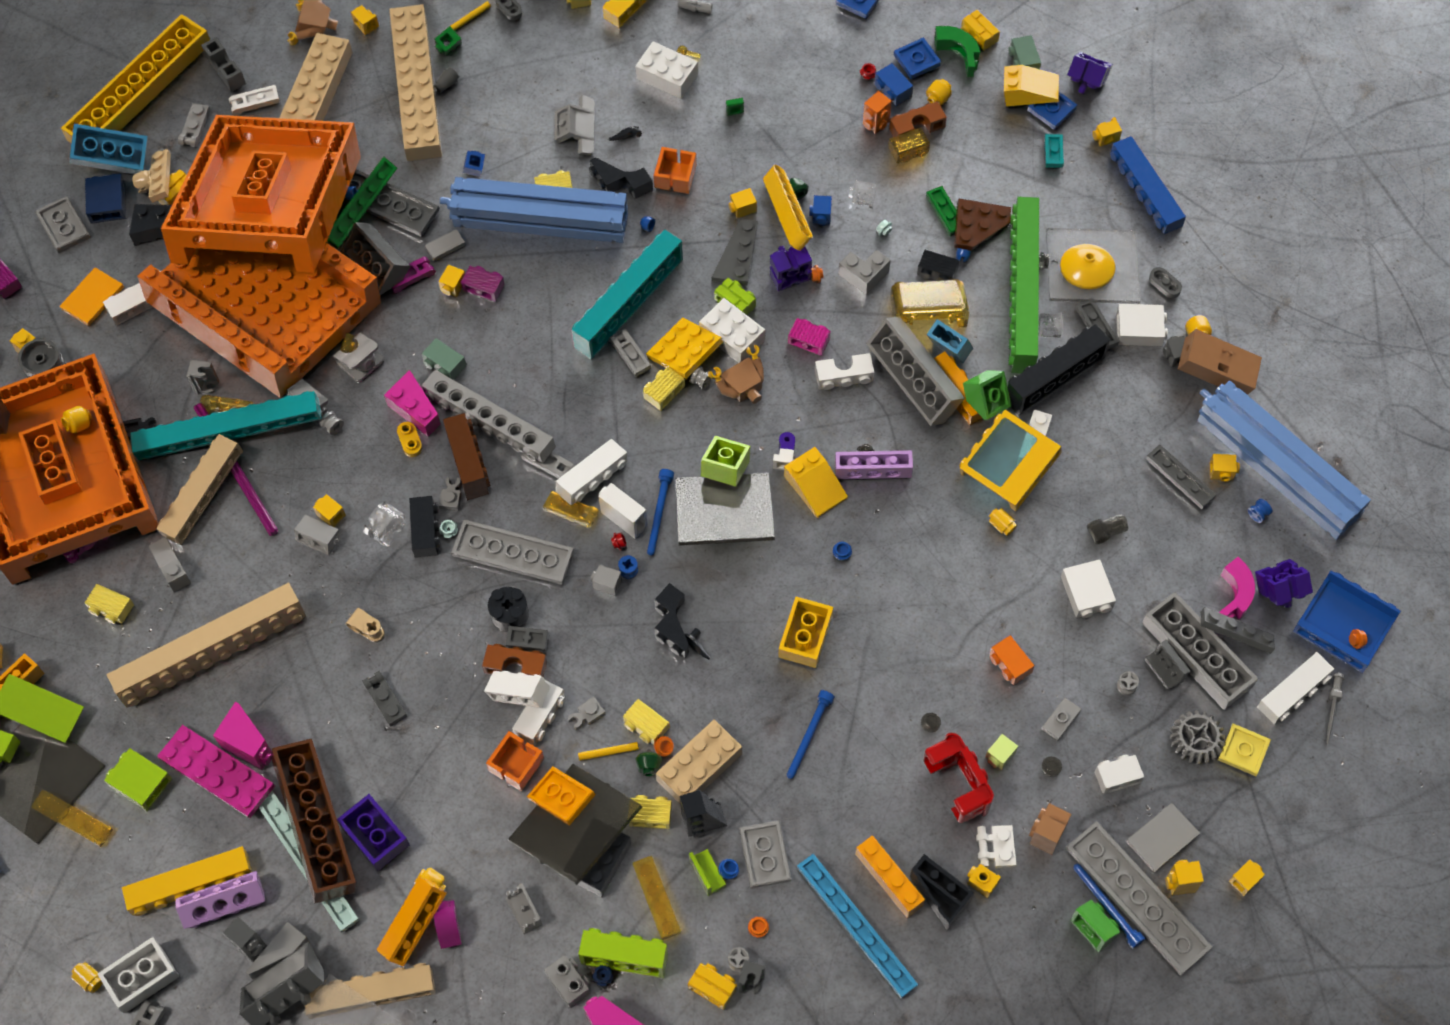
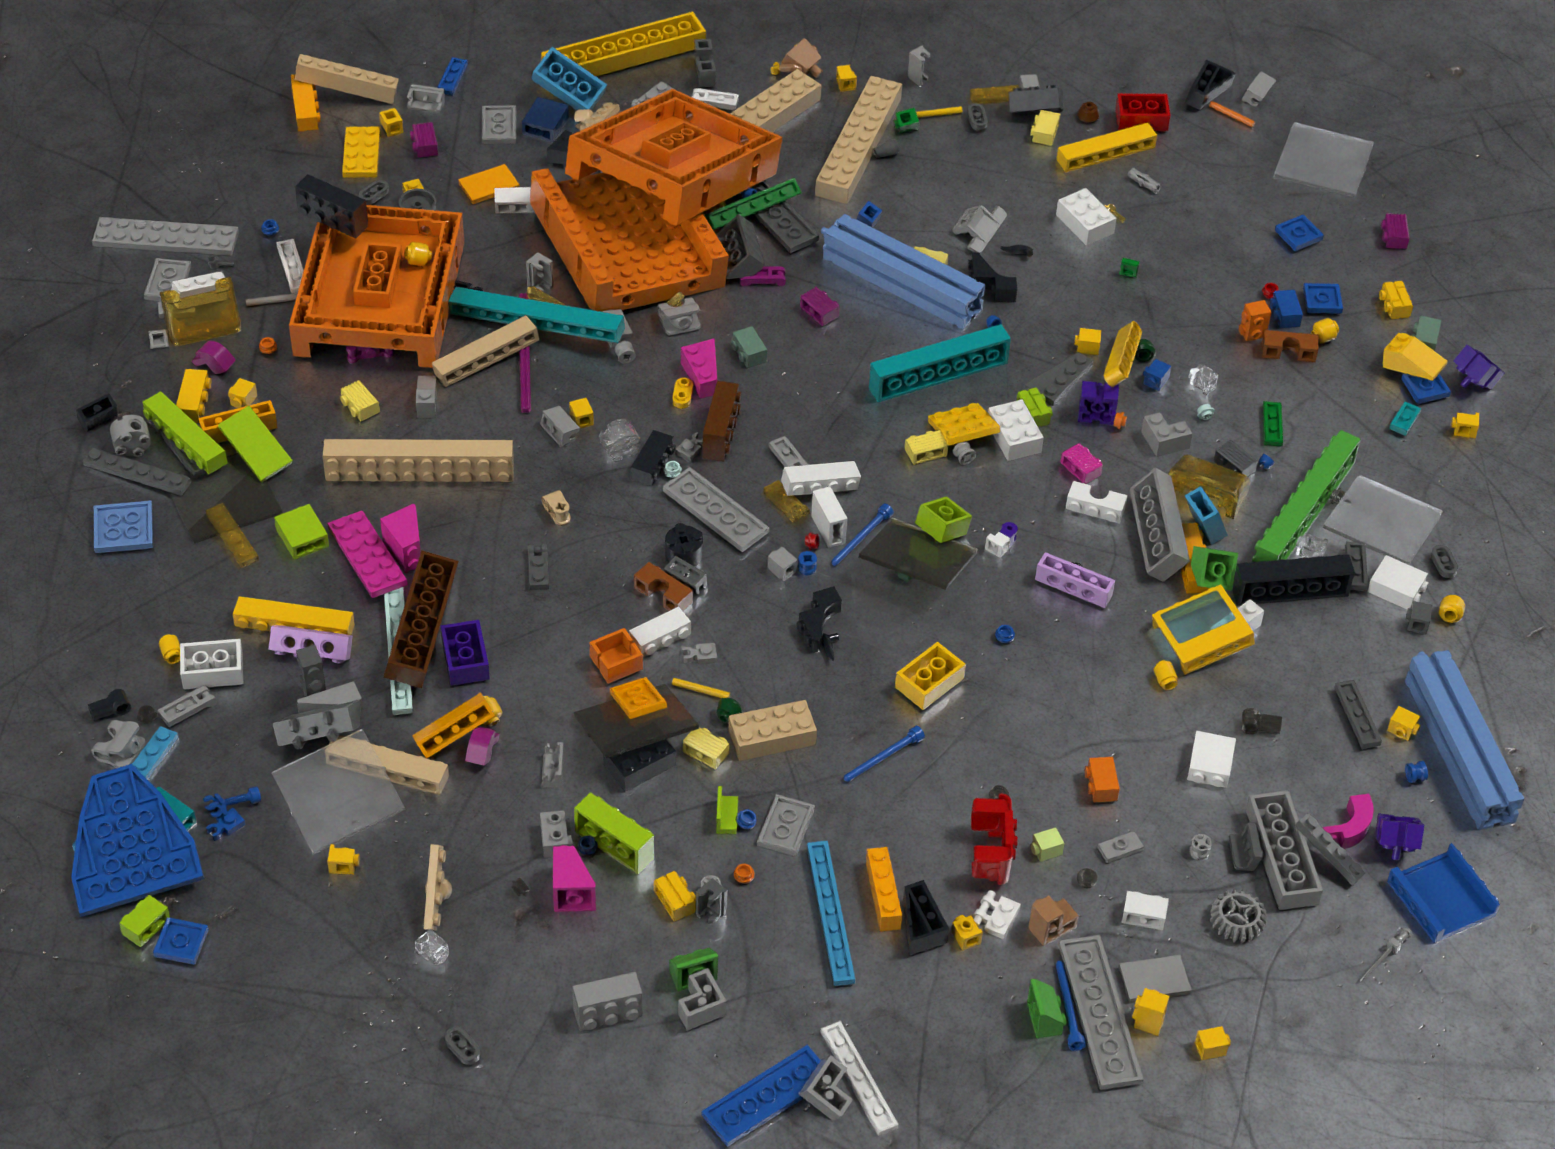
camera: 25 degrees right, 15 degrees down
light grey brick [421,370,556,464] -> none
light grey tile [425,229,466,261] -> none
yellow brick [438,264,465,297] -> none
white brick [484,670,550,708] -> none
light grey plate [609,329,651,377] -> none
light yellow brick [623,699,670,745] -> none
clear yellow plate [632,855,681,940] -> none
orange piece [653,147,697,194] -> none
orange plate [654,736,674,756] -> none
black wedge [680,790,727,838] -> none
medium nougat torso [708,345,764,404] -> none
yellow slope [784,447,848,518] -> none
clear yellow brick [888,128,930,164] -> none
green arch [934,26,980,77] -> none
reddish brown plate [954,198,1011,250] -> none
yellow dish [1060,244,1115,289] -> none
blue brick [1110,136,1186,234] -> none
medium nougat brick [1178,329,1262,395] -> none
light yellow plate [1218,723,1271,776] -> none
white brick [1257,652,1334,724] -> none
orange plate [1349,629,1367,649] -> none

